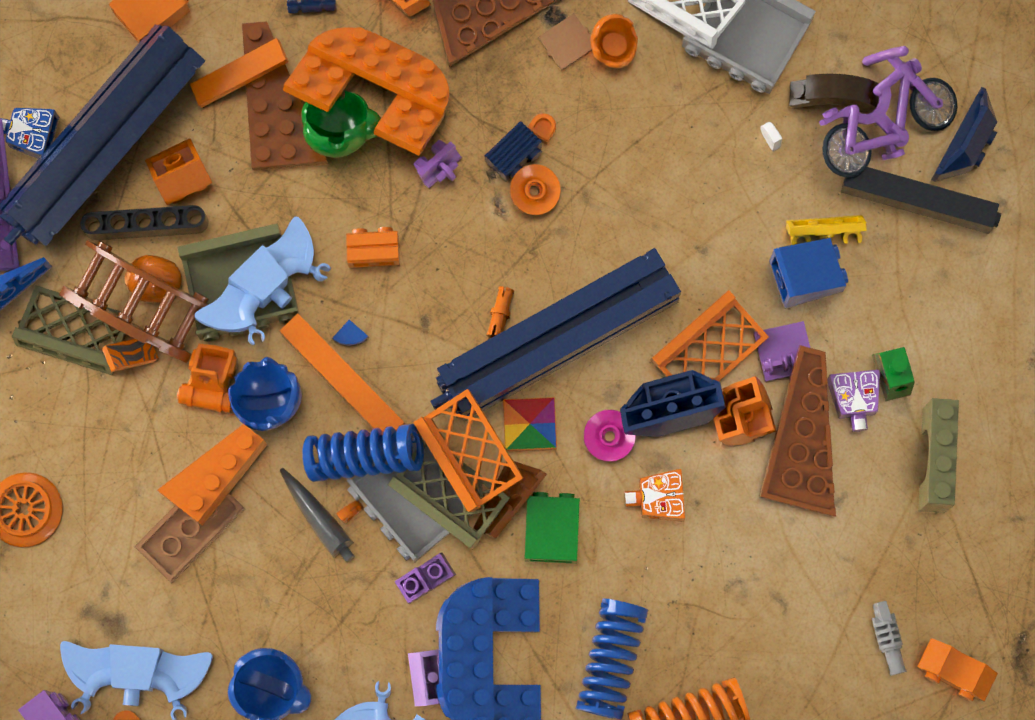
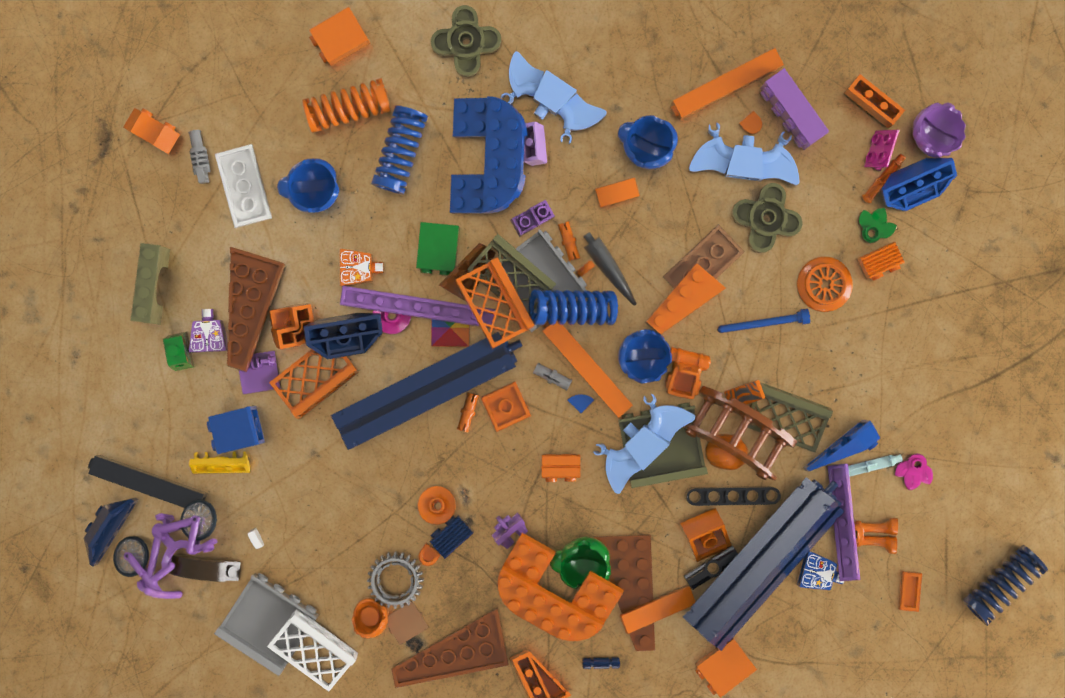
camera: 175 degrees right, 10 degrees up
none -> white tile [215,144,272,228]
none -> blue piece [277,158,339,213]
none -> medium lavender tile [340,286,495,328]
none -> light grey gear [367,551,424,609]
none -> orange tile [481,382,531,432]
none -> light grey pin [533,363,572,391]
none -> orange pin [558,221,581,261]
none -> orange slope [595,177,640,207]
none -> black piece [683,545,738,590]
none -> blue piece [718,308,810,333]
none -> olive plant [732,183,803,253]

